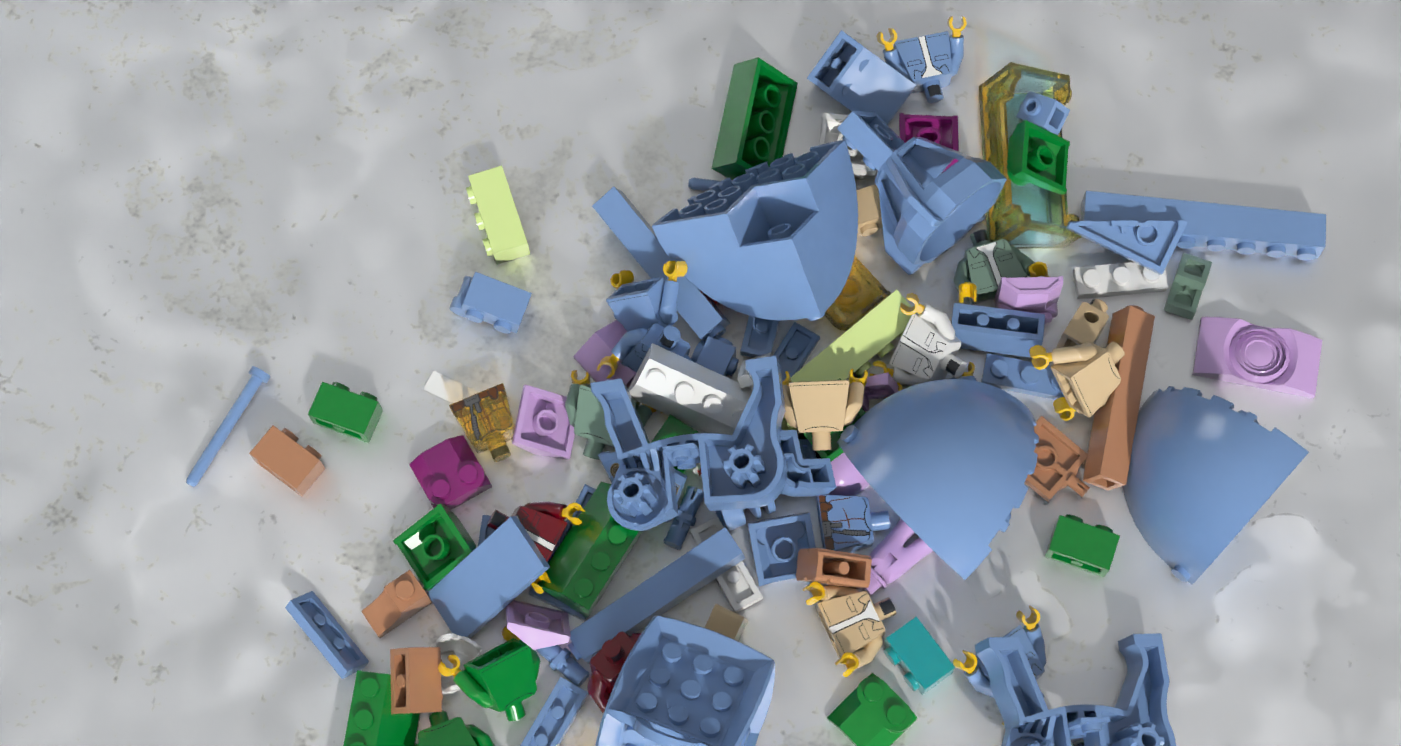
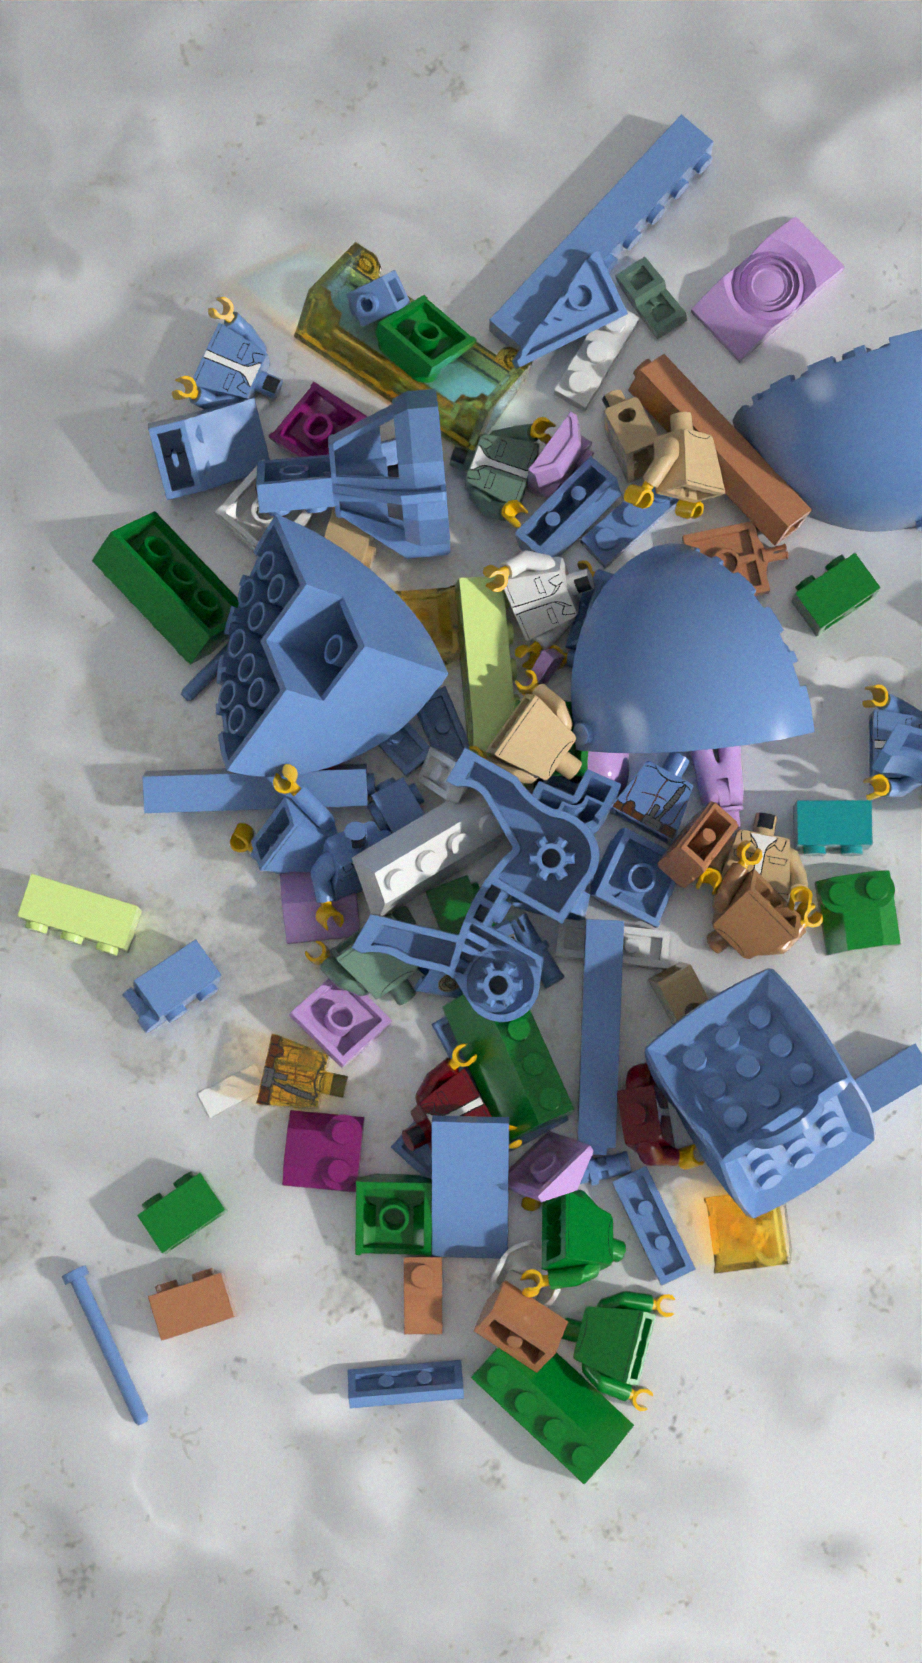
camera: 55 degrees left, 10 degrees up
none -> medium nougat torso [706,840,823,959]

